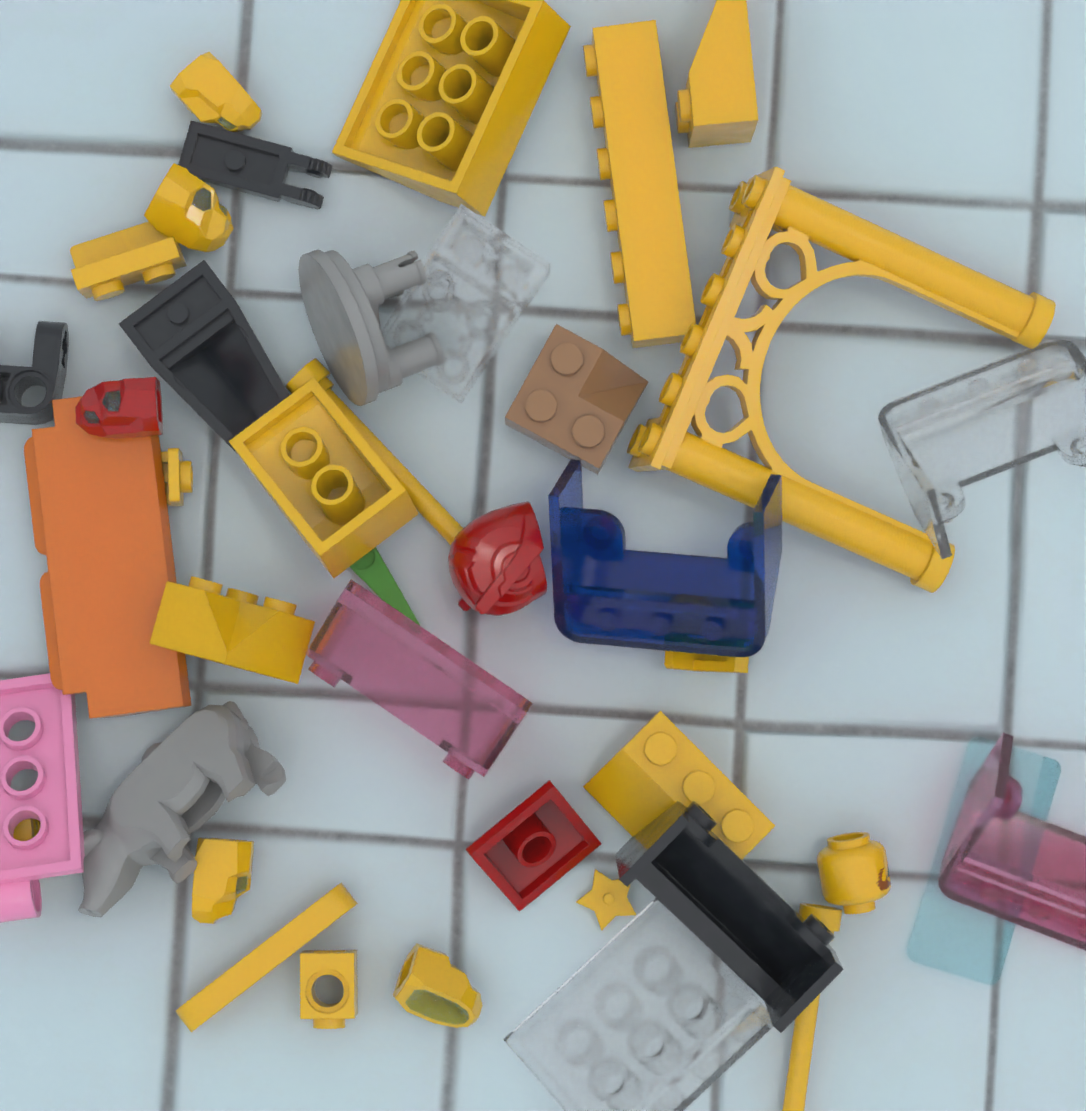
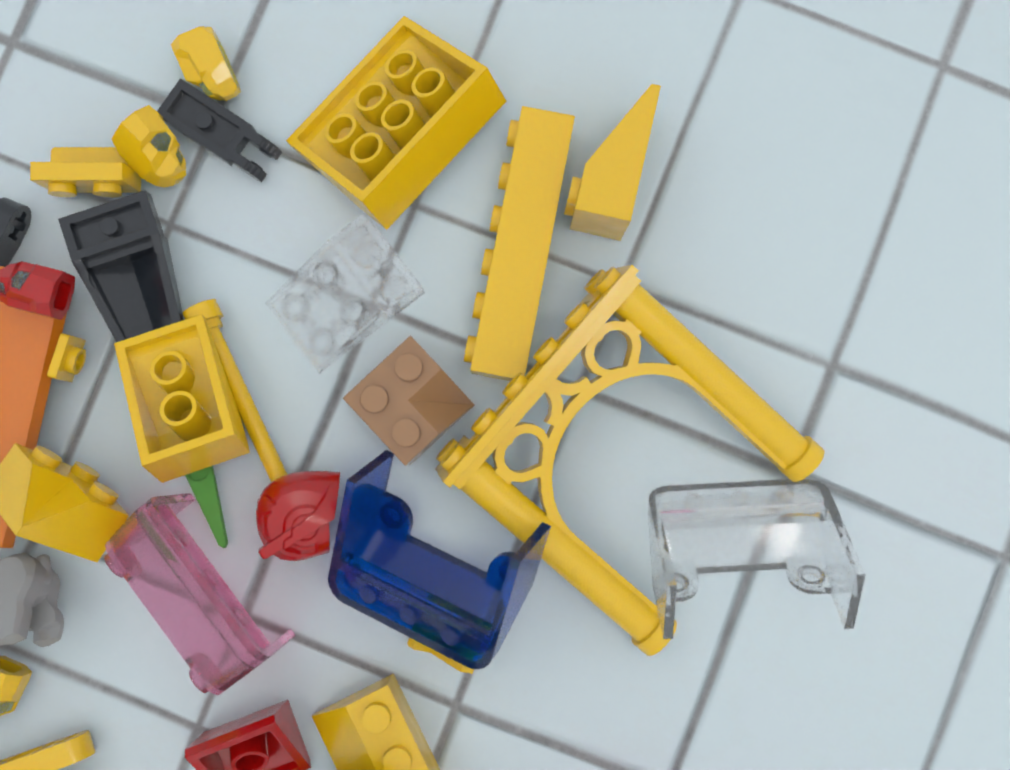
camera: 20 degrees right, 0 degrees up
light grey piece [298,249,444,406] -> none

